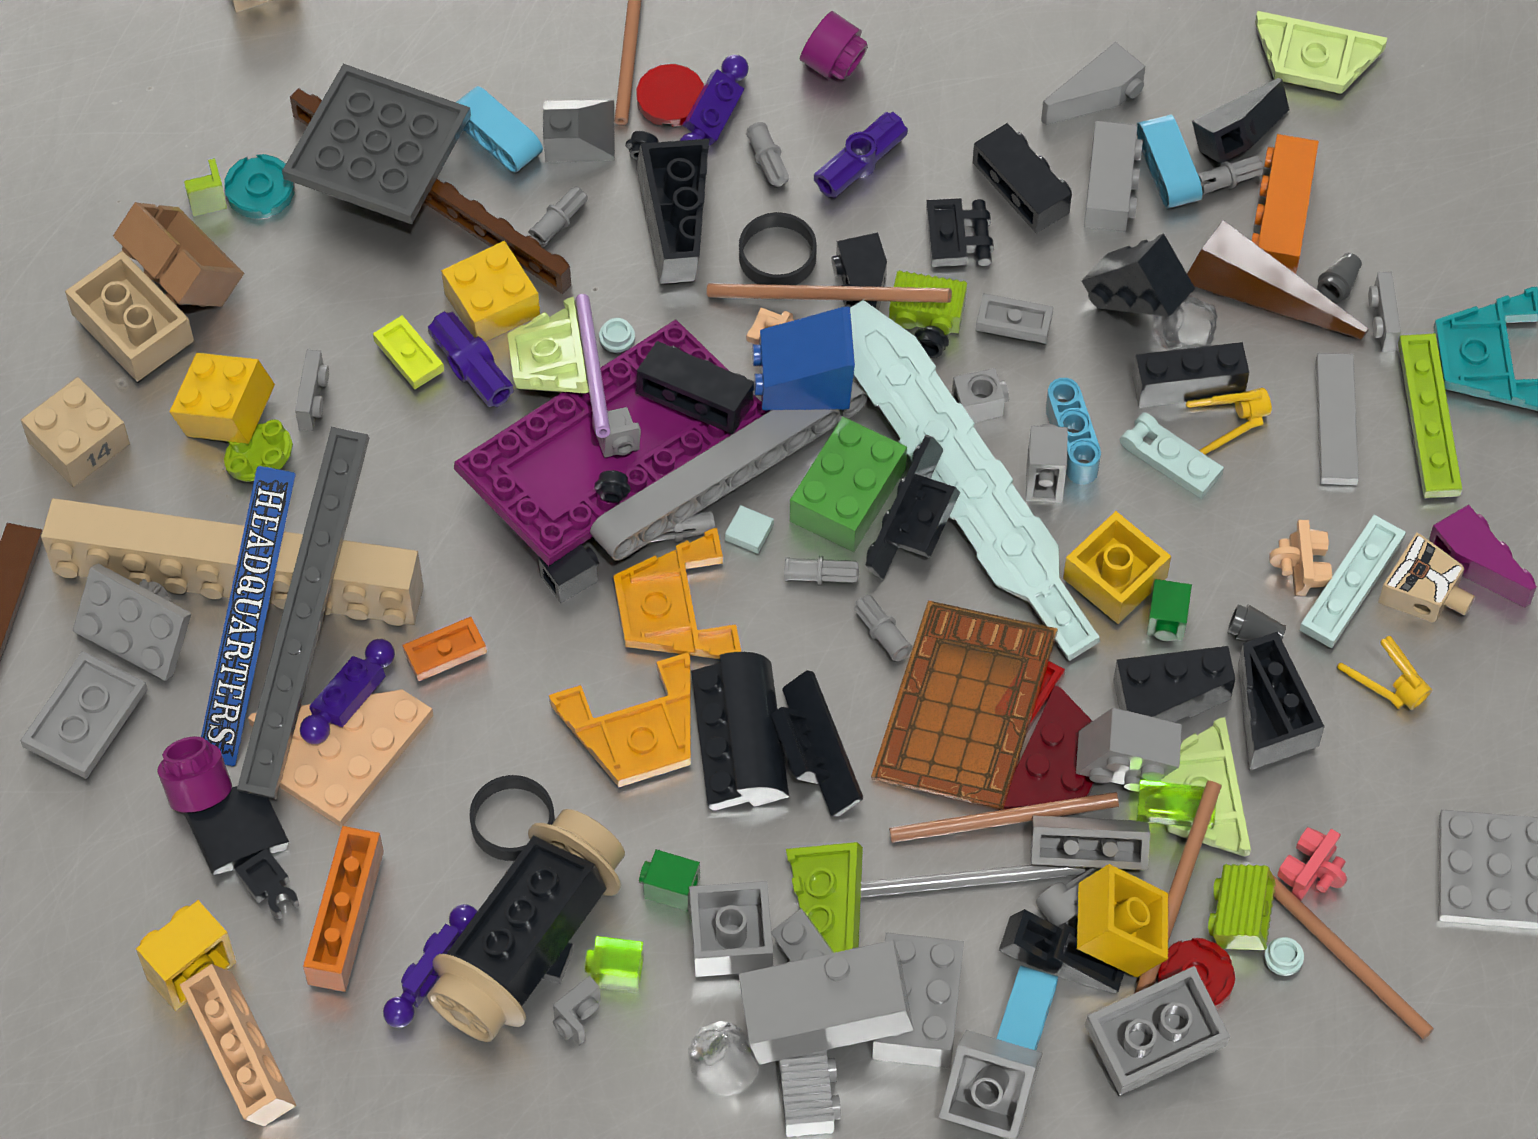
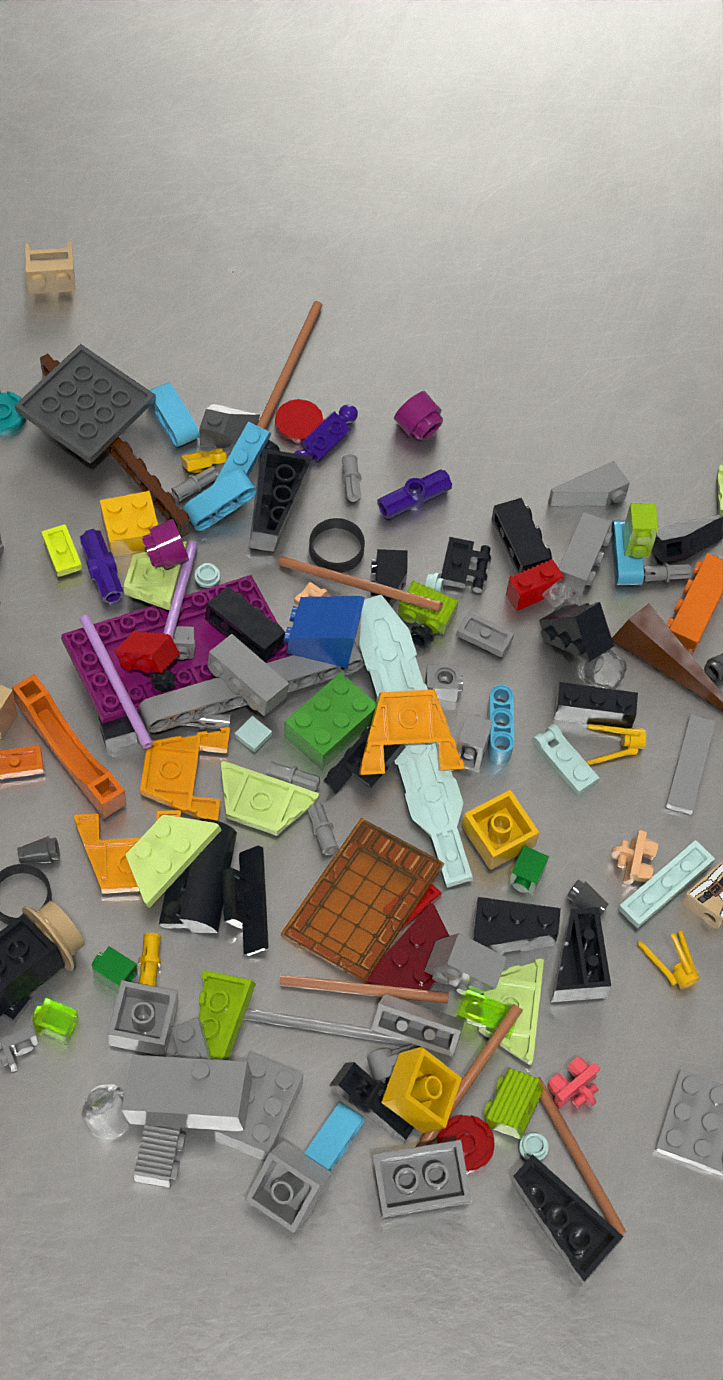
camera: 10 degrees right, 0 degrees up
none -> orange arch [12,674,126,819]
none -> dark grey cone [17,836,60,863]
none -> lavender piece [79,615,153,749]
none -> red brick [115,630,180,673]
none -> yellowish green wing [126,815,221,908]
none -> yellow pin [138,932,161,987]
none -> magenta piece [142,519,189,569]
none -> yellow plate [180,448,227,473]
none -> medium azure beam [183,470,257,531]
none -> light grey brick [207,634,289,716]
none -> medium azure plate [213,422,271,485]
none -> yellowish green wing [221,760,319,836]
none -> light orange wing [359,689,465,775]
none -> light aqua plate [425,572,444,593]
none -> red brick [506,559,564,611]
none -> black wedge [512,1154,624,1286]
none -> clear bracket [542,579,582,611]
none -> lime brick [623,503,658,558]

